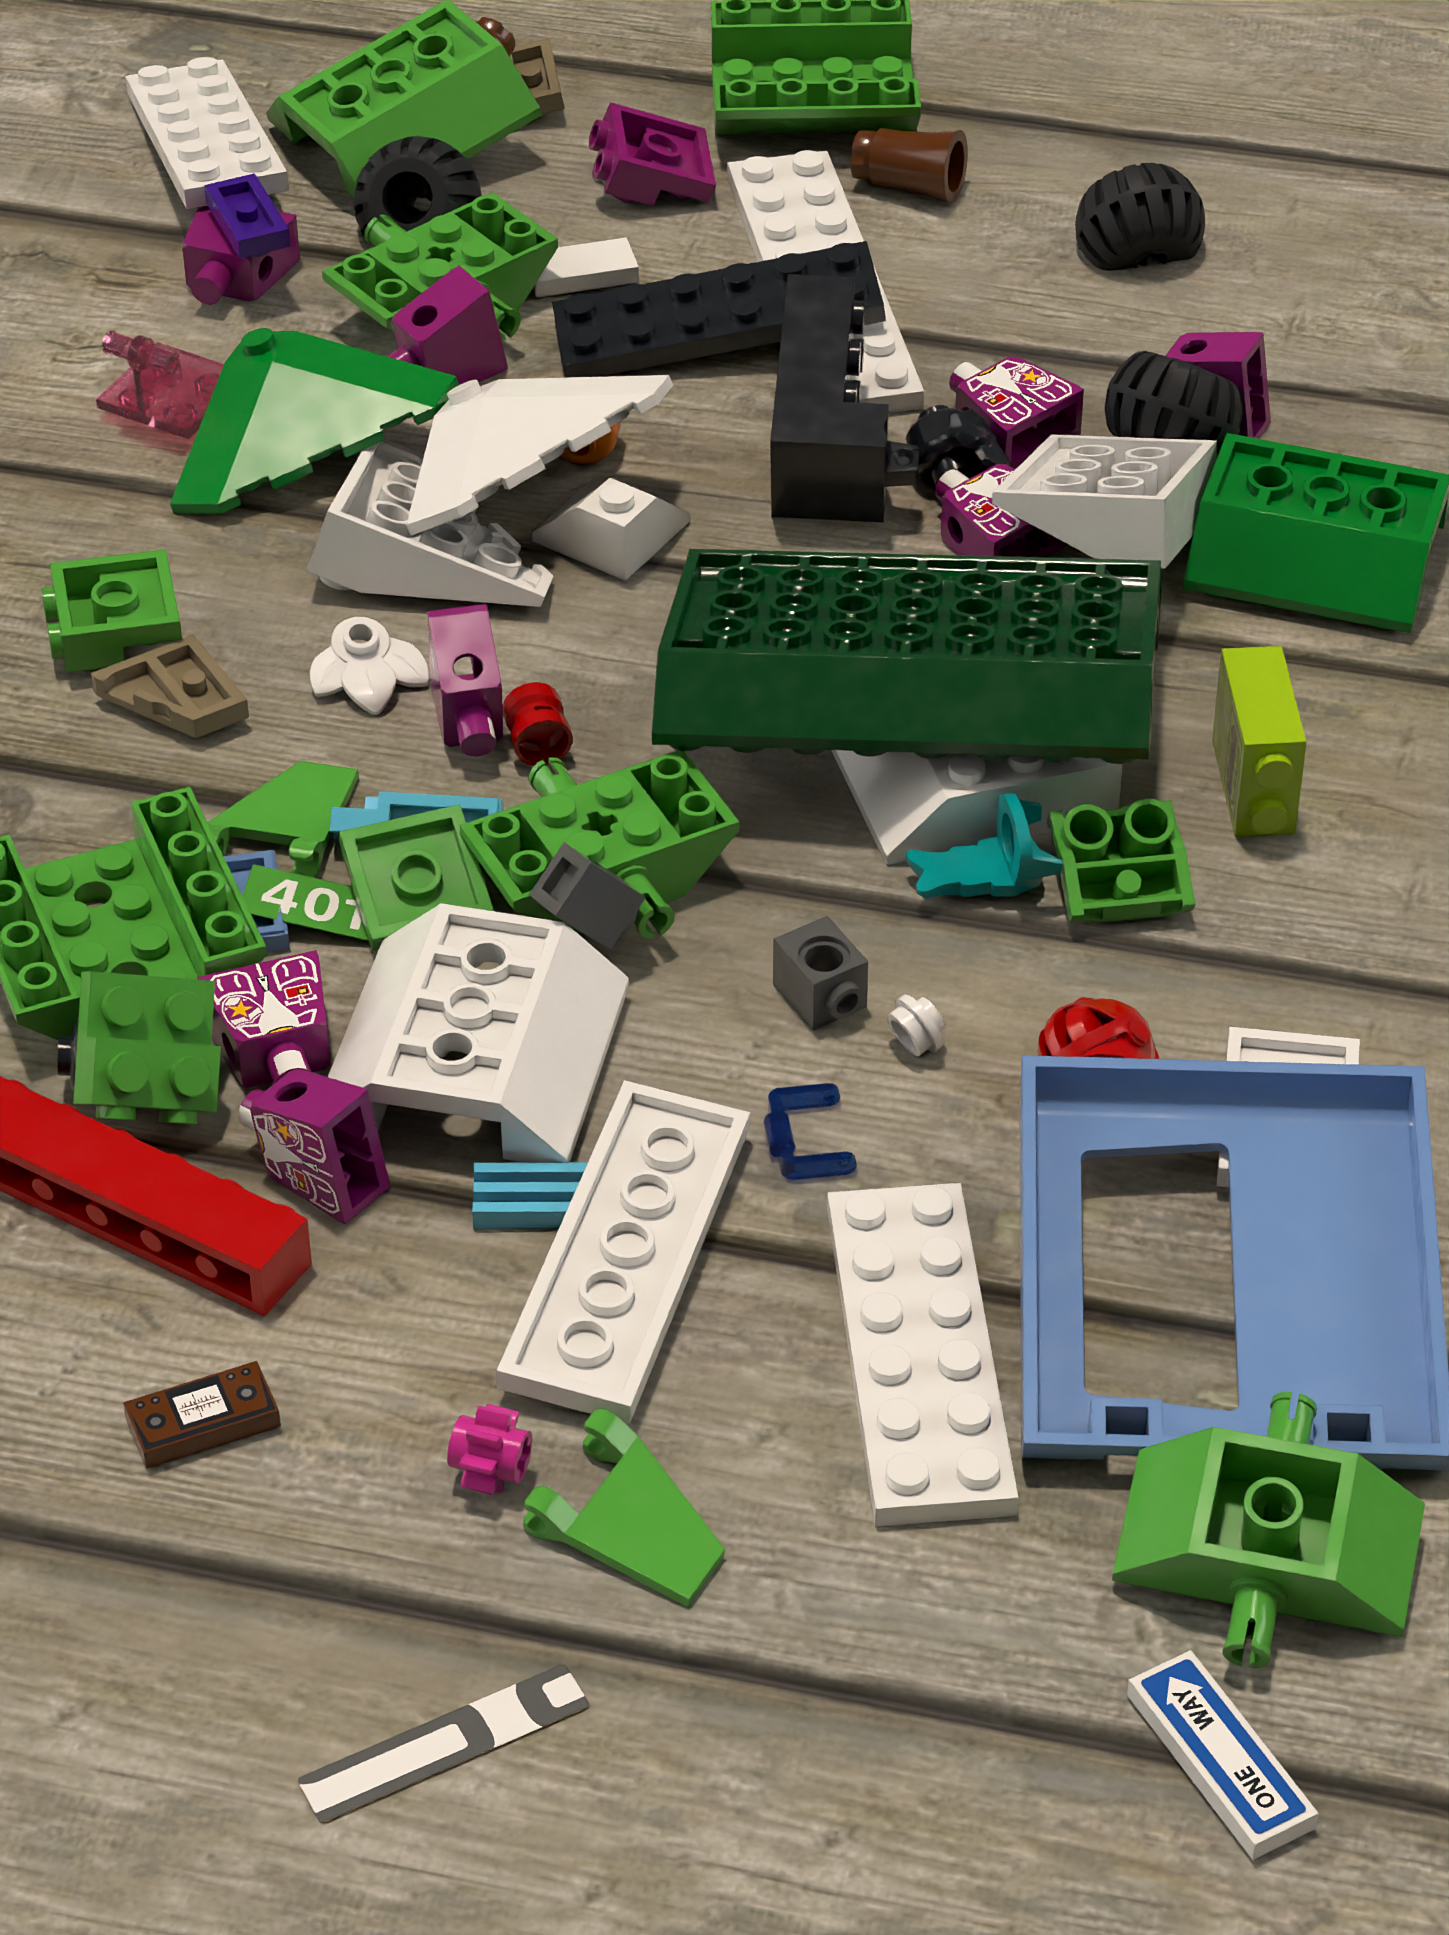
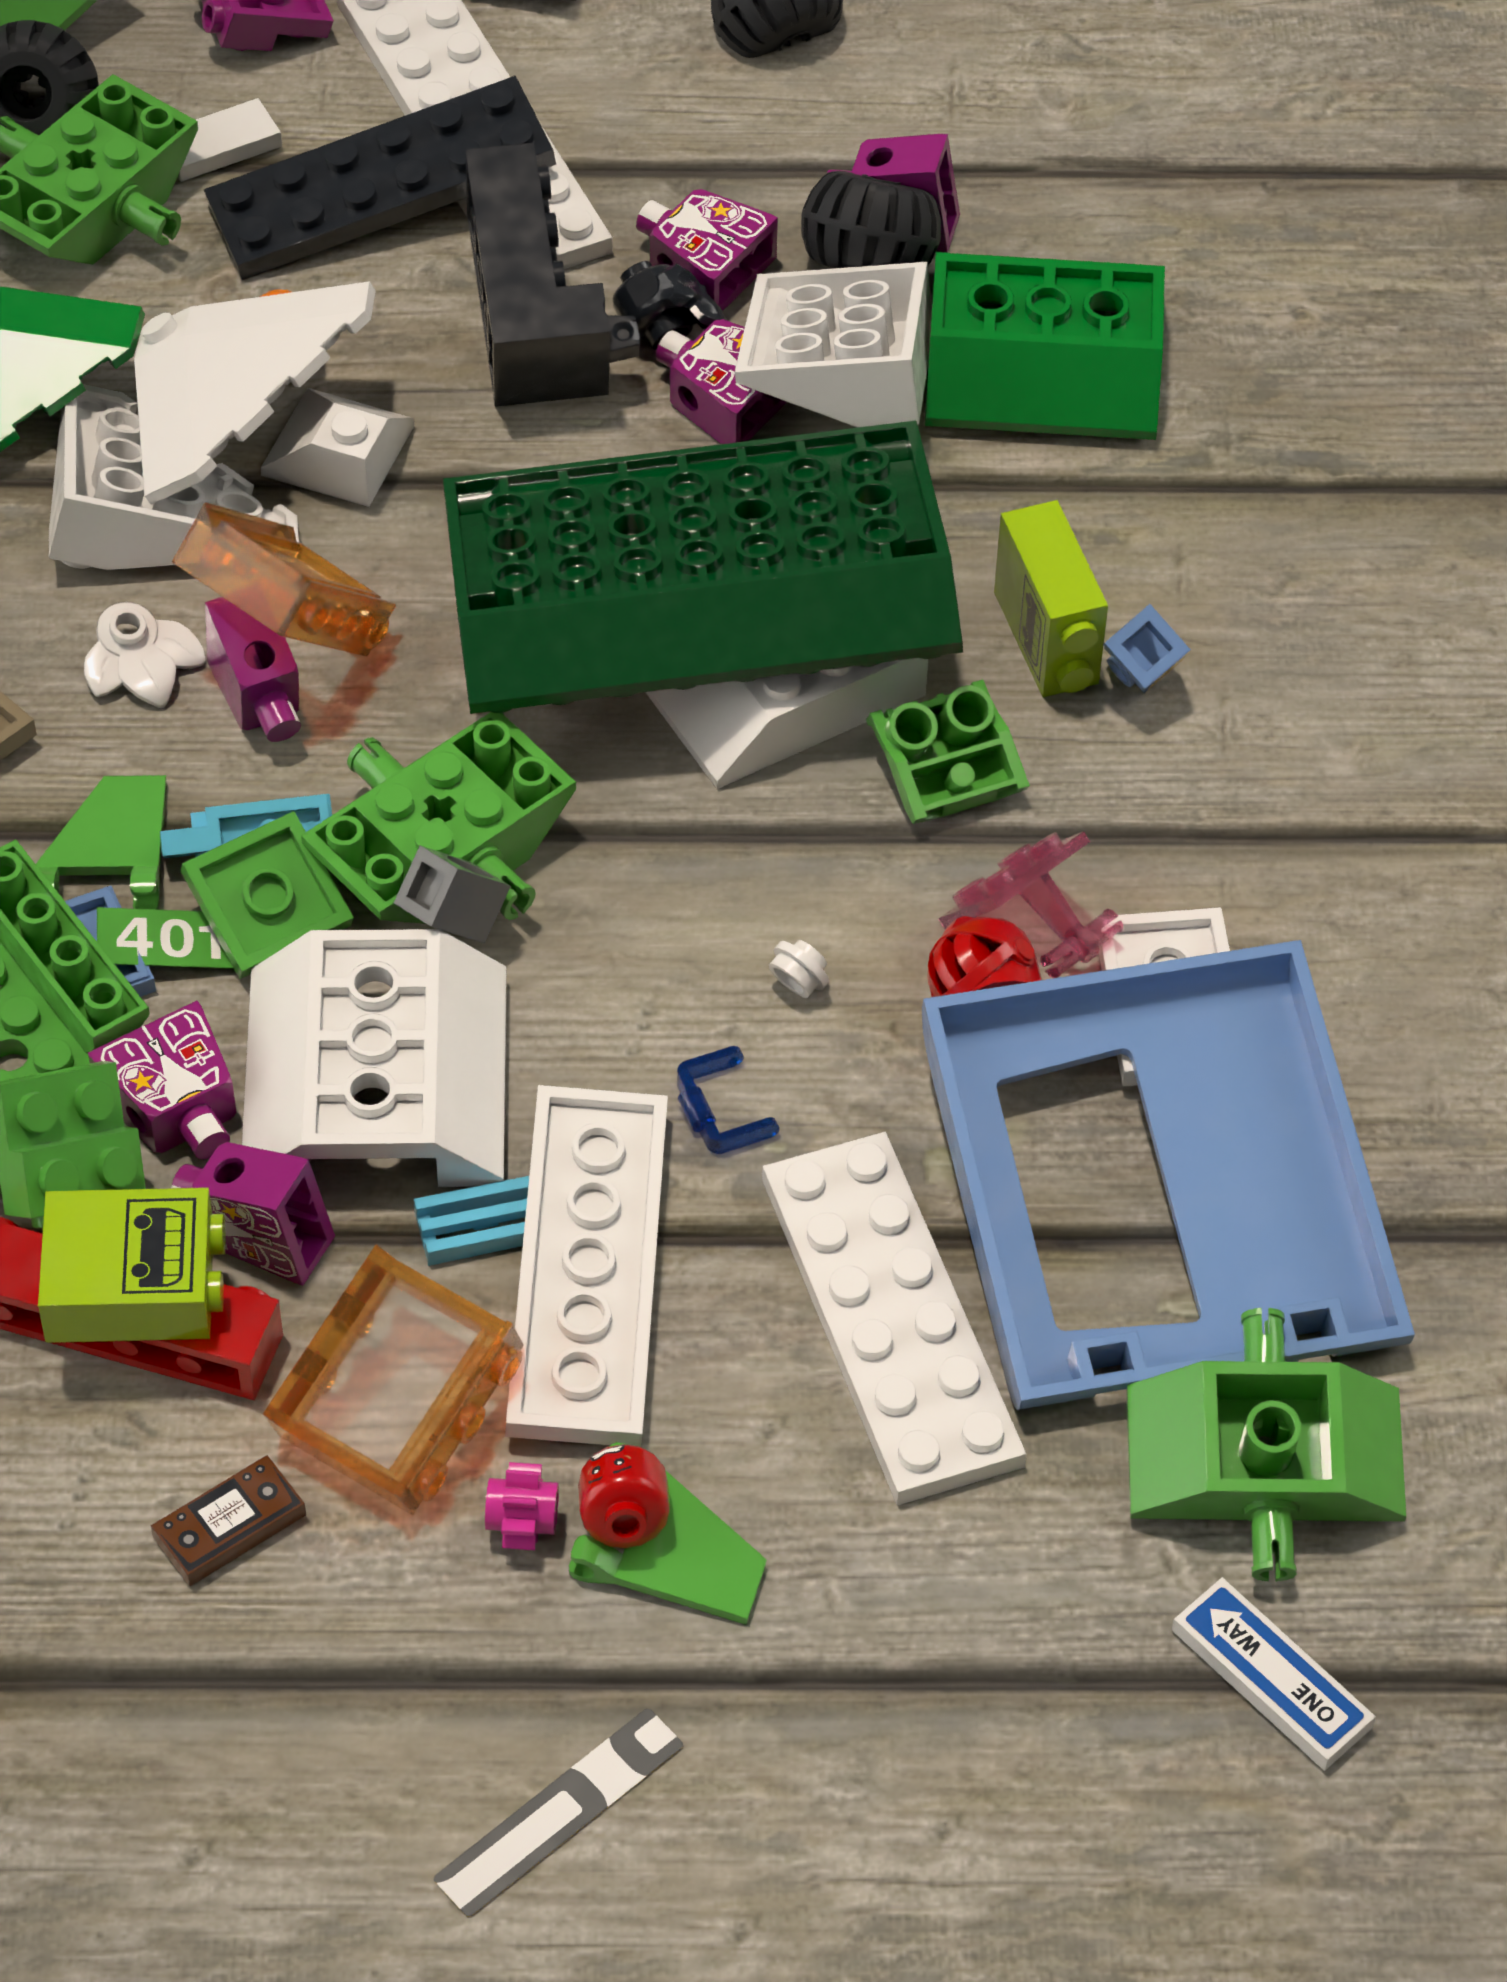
camera: 15 degrees left, 10 degrees up
magenta torso [387,265,508,385] -> none
red wheel [503,682,573,766] -> none
dark grey brick [773,916,868,1030] -> none
teal hair [905,793,1063,898] -> none
none -> lime brick [38,1188,226,1343]
none -> clear orange window [172,502,396,657]
none -> window [263,1244,524,1515]
none -> red head [578,1444,670,1548]
none -> clear pink plate [939,831,1123,978]
none -> medium blue brick [1103,604,1191,694]

